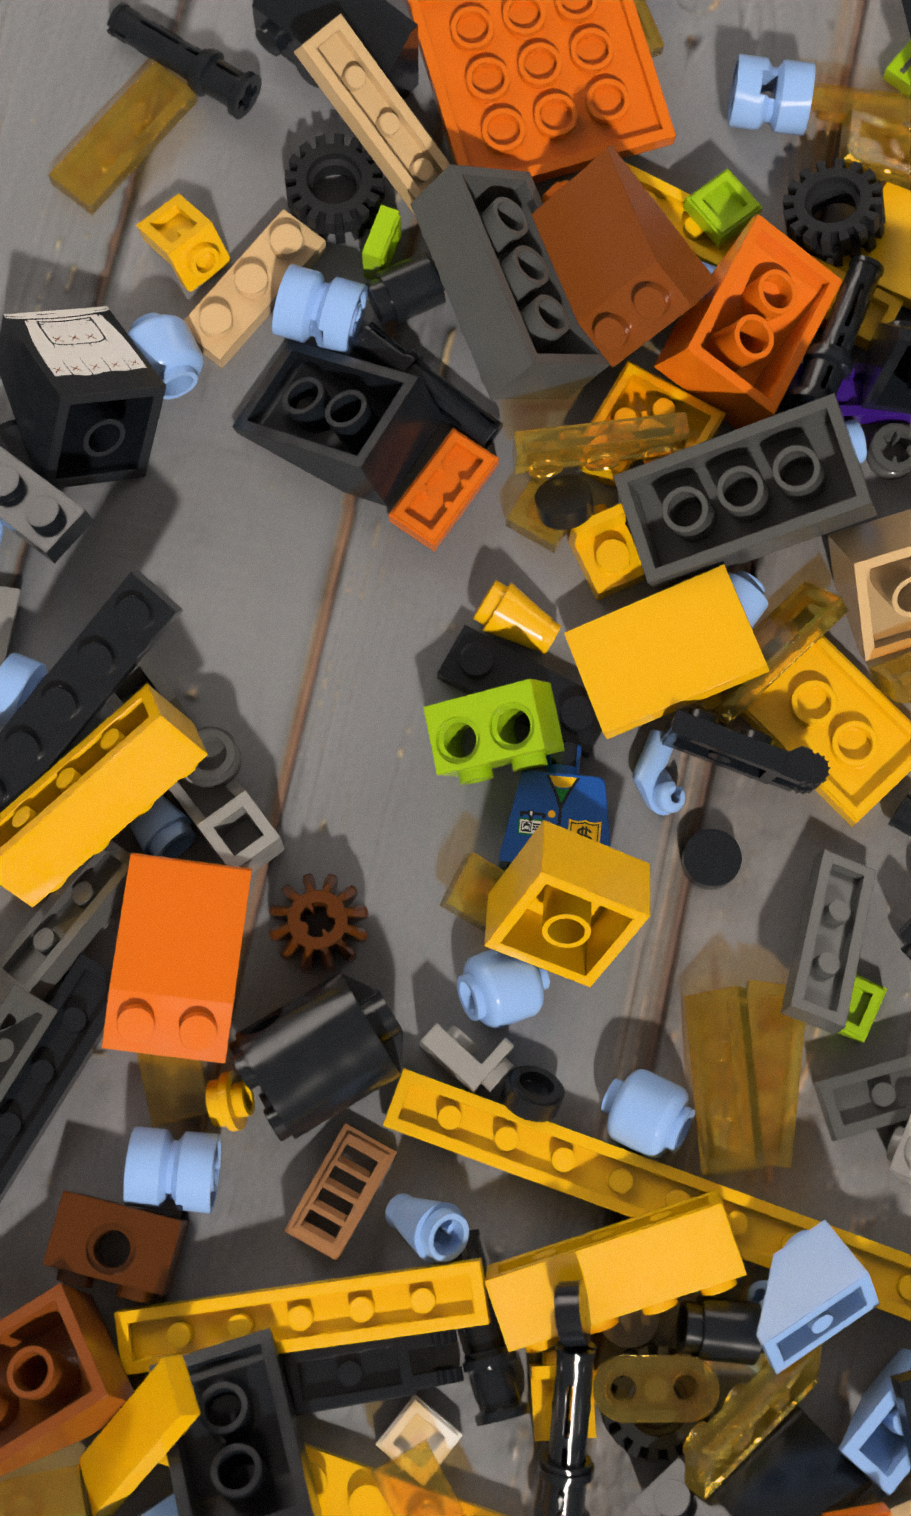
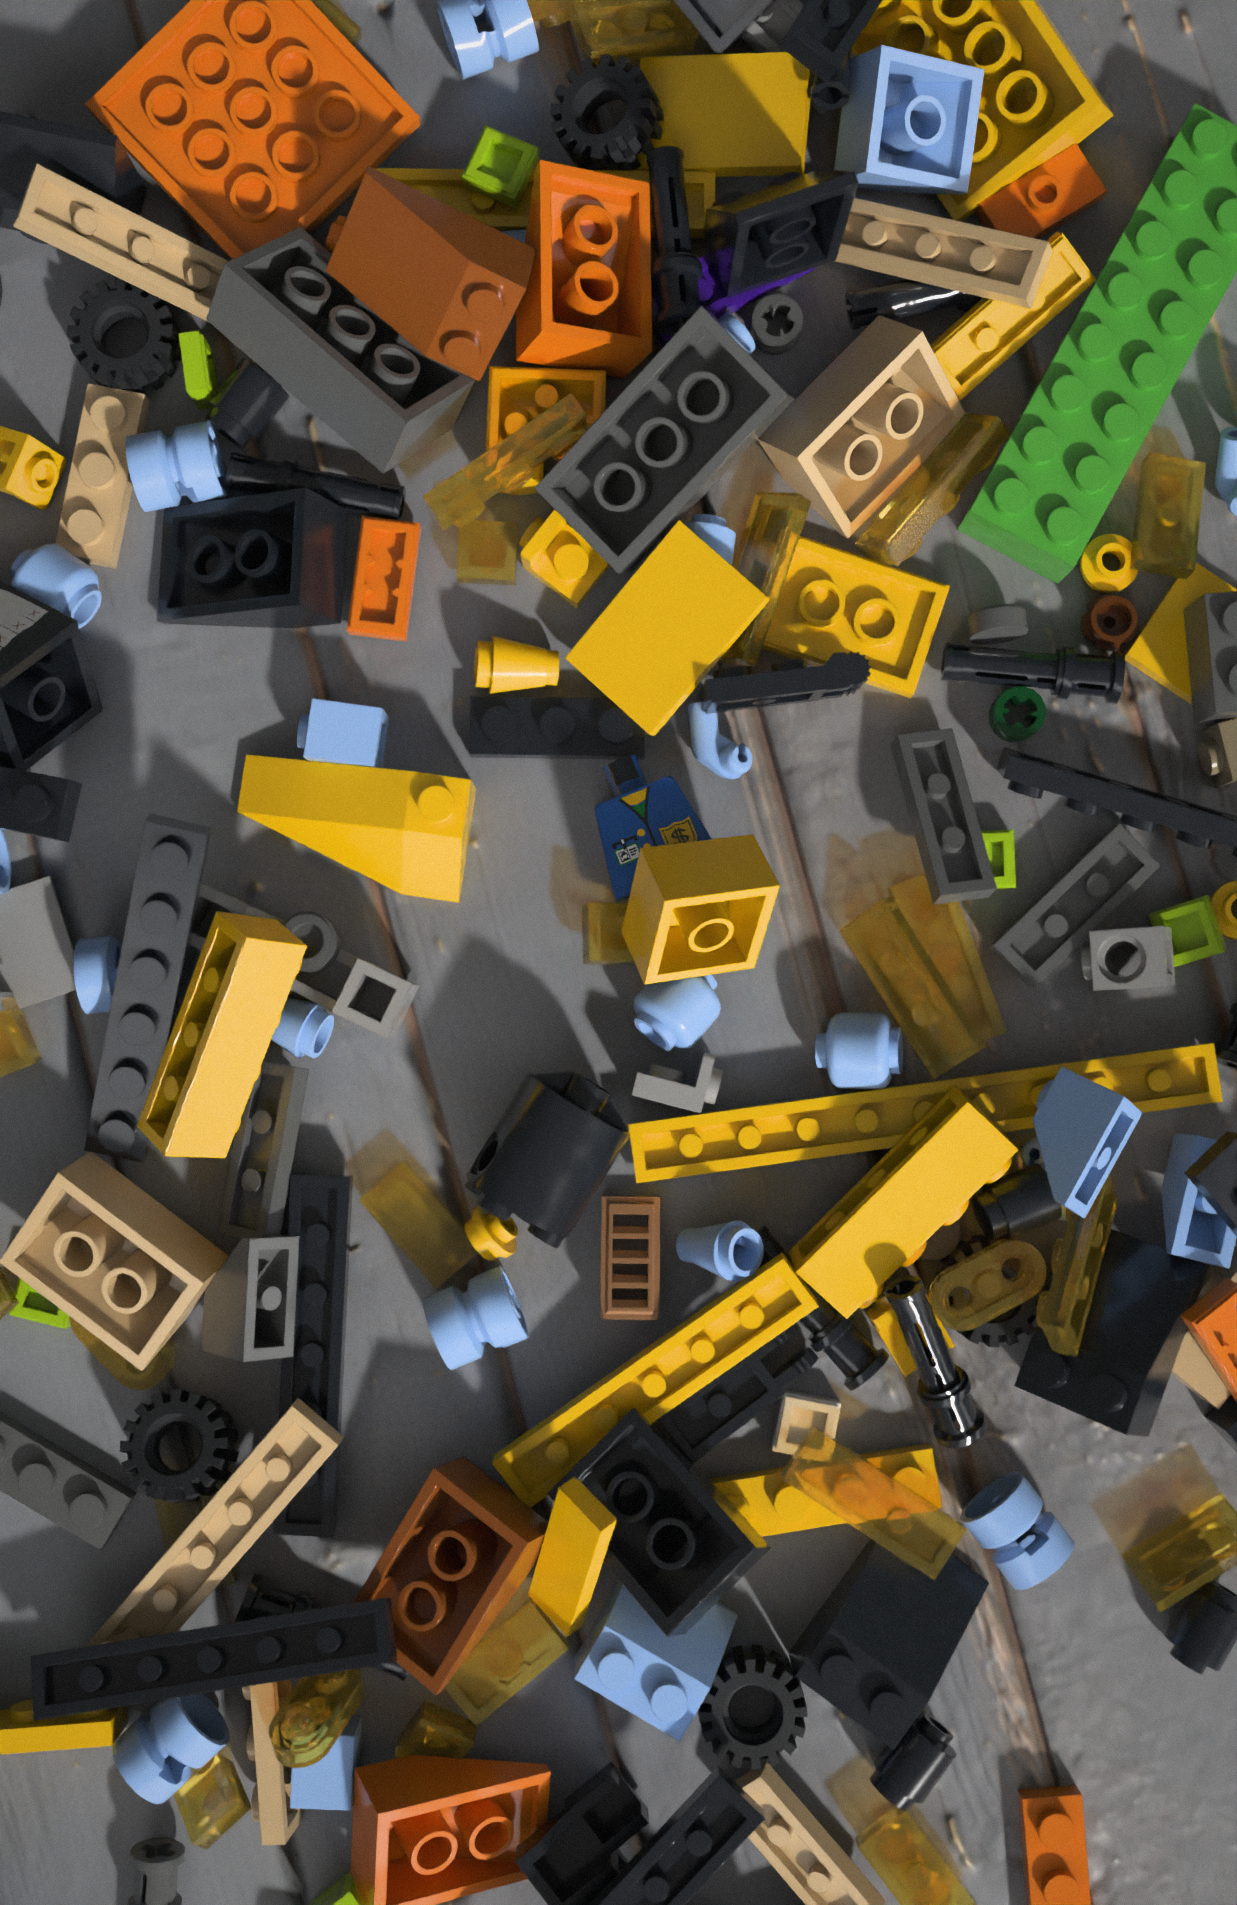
camera: 25 degrees left, 10 degrees up
reddish brown brick [42,1191,189,1304] -> none
orange slope [102,853,252,1063] -> none
reddish brown gear [269,874,369,974] -> none
lime brick [423,679,565,785] -> none
black tile [501,1066,565,1122] -> none
black tile [535,475,594,530] -> none
black tile [554,1280,591,1347] -> none
black tile [681,829,742,890] -> none
none -> yellow wedge [237,754,476,903]
none -> light blue brick [297,698,389,768]

